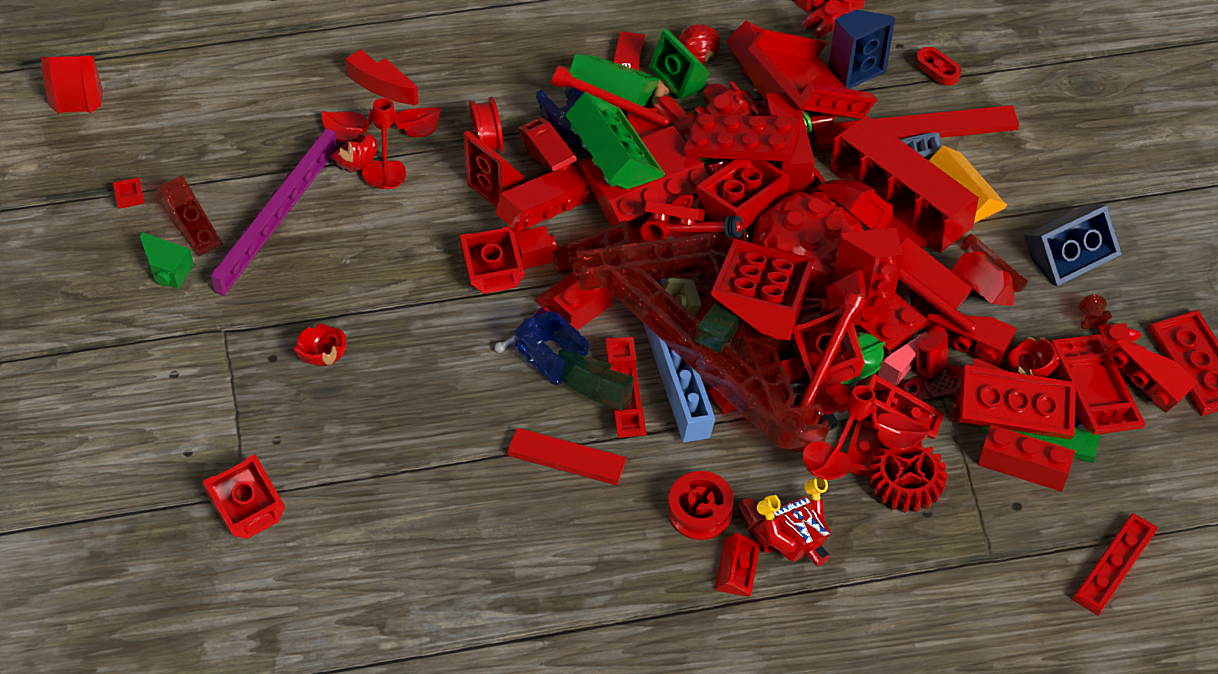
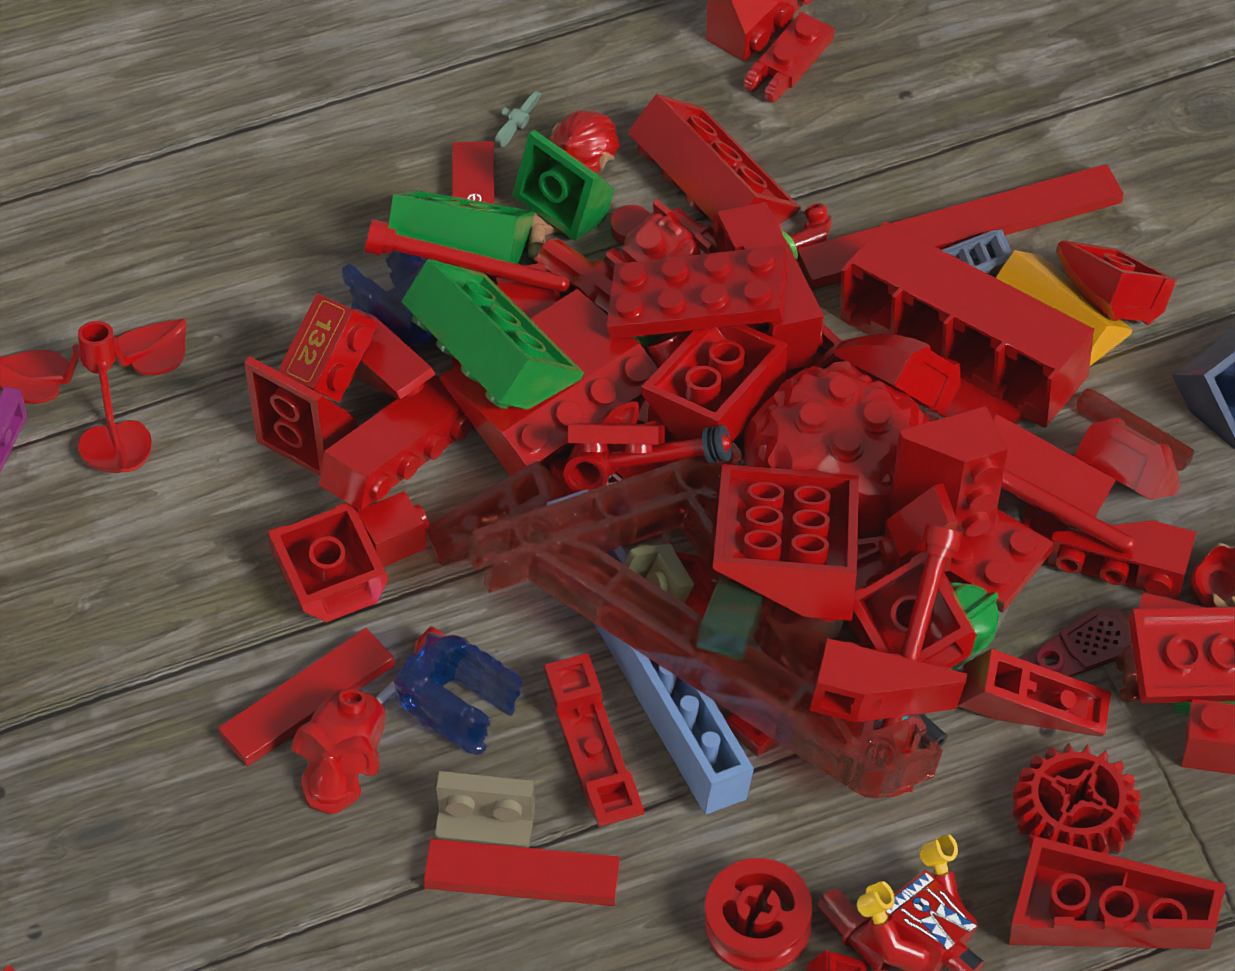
camera: 10 degrees left, 0 degrees up
red hair [294,322,347,366] -> none
red hair [328,134,377,172] -> none
red slope [345,49,419,106] -> none
red wheel [469,97,504,154] -> none
red slope [535,269,613,335] -> none
clear green slope [556,349,634,411] -> none
red panel [749,29,878,119] -> none
red plant [802,383,930,480] -> none
dark blue slope [828,9,895,89] -> none
red plate [847,420,881,478] -> none
coral slope [878,332,928,386] -> none
red plate [916,47,961,86] -> none
red piece [916,329,948,379] -> none
none -> red tile [218,628,395,767]
none -> red brick [278,293,378,402]
none -> red head [291,689,386,814]
none -> dark tan bracket [435,771,535,848]
none -> sand green piece [495,91,542,147]
none -> red slope [809,638,967,722]
none -> red wedge [1009,836,1226,949]
none -> red slope [1056,240,1177,326]

